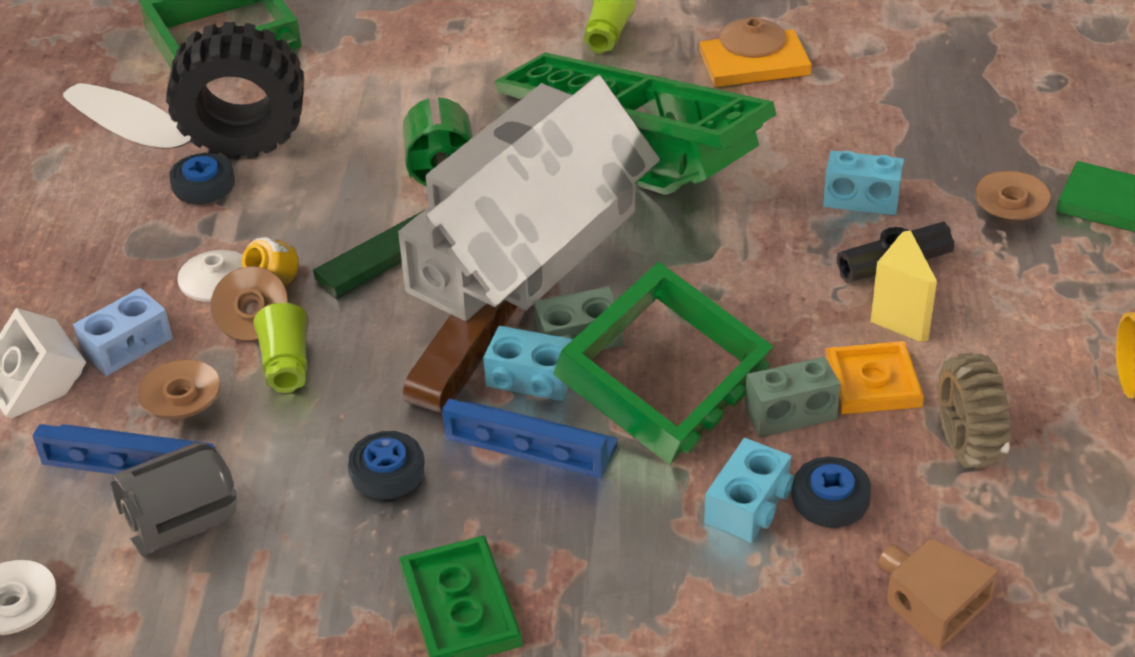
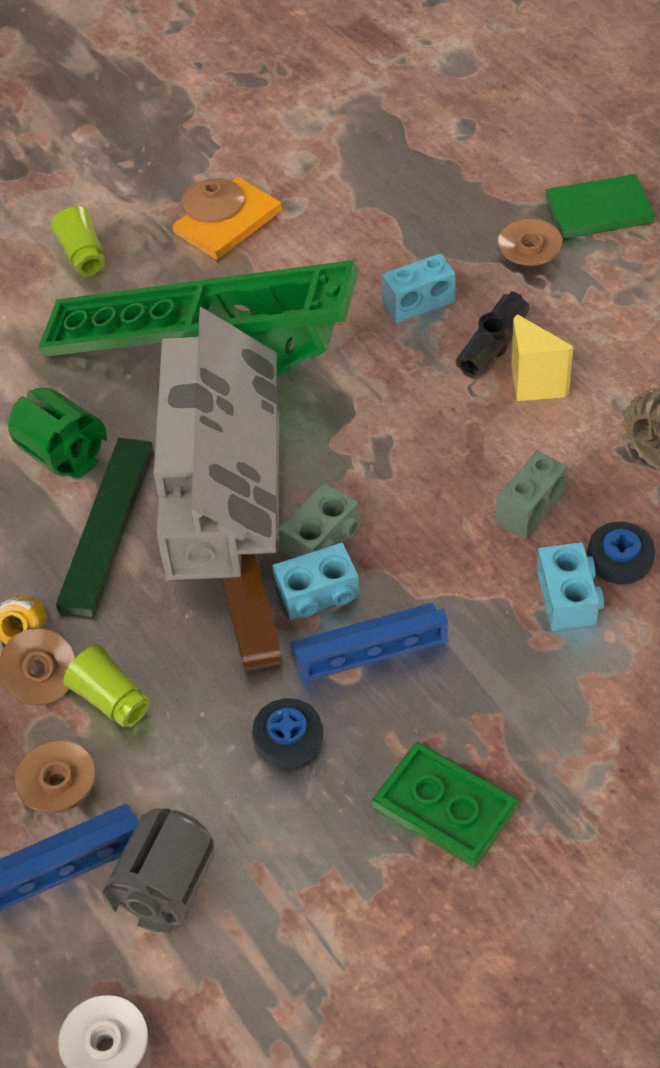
camera: 35 degrees left, 10 degrees up
green window [553,261,774,465] -> none
light orange tile [825,341,924,414] -> none

